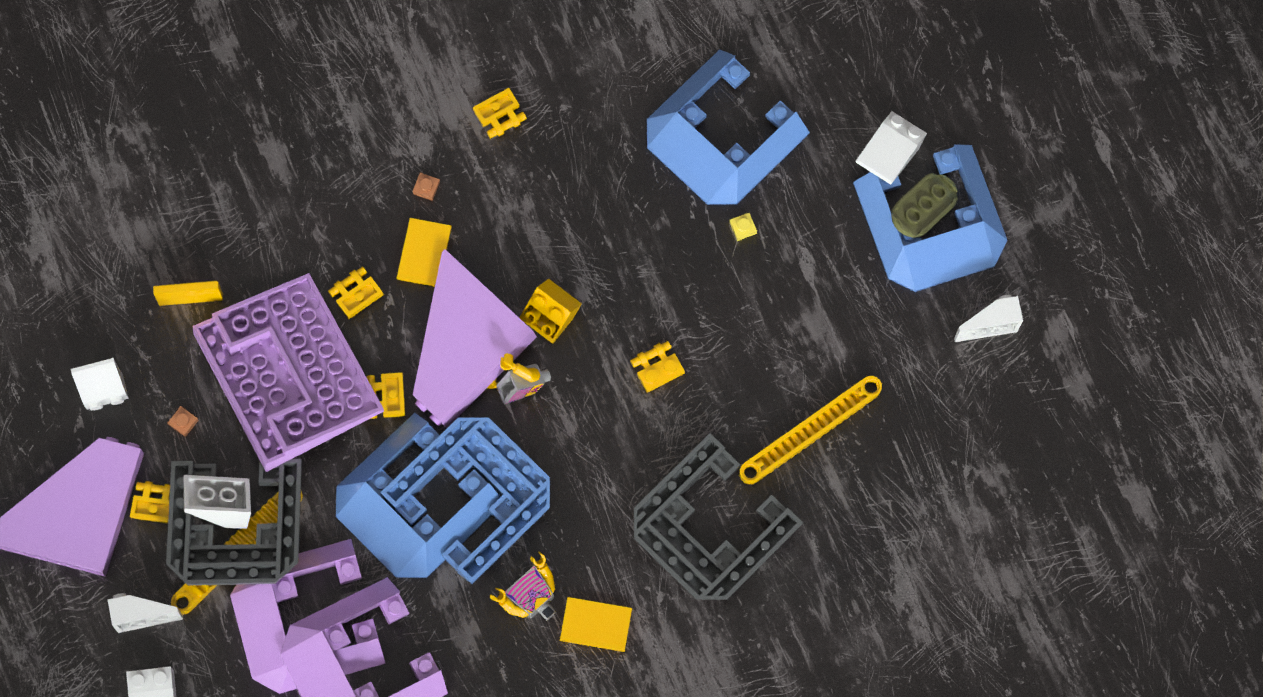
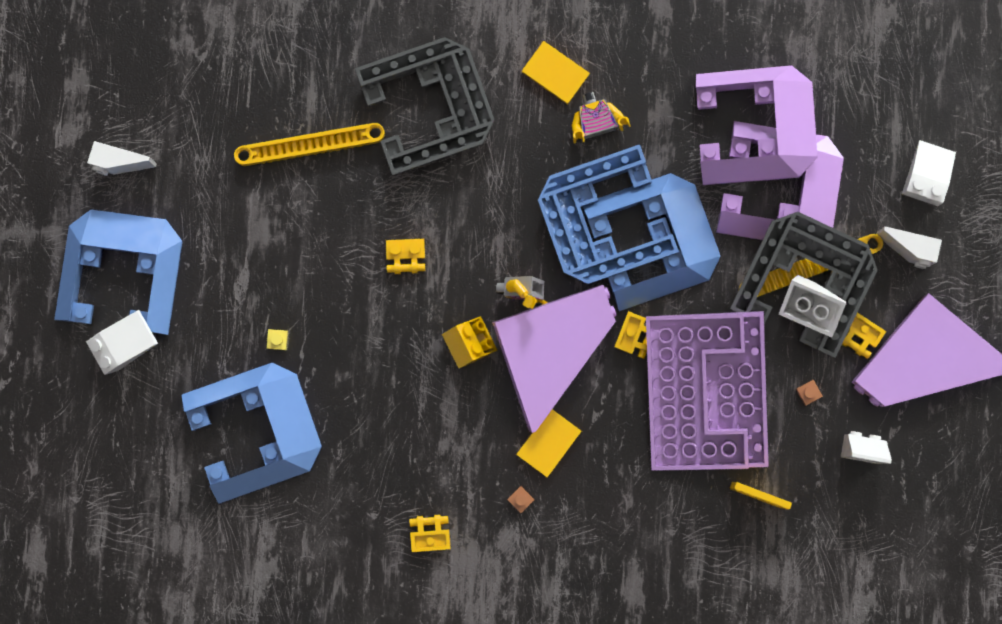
camera: 150 degrees left, 10 degrees up
yellow plate [328,266,383,319] -> none
olive tile [891,173,958,238] -> none

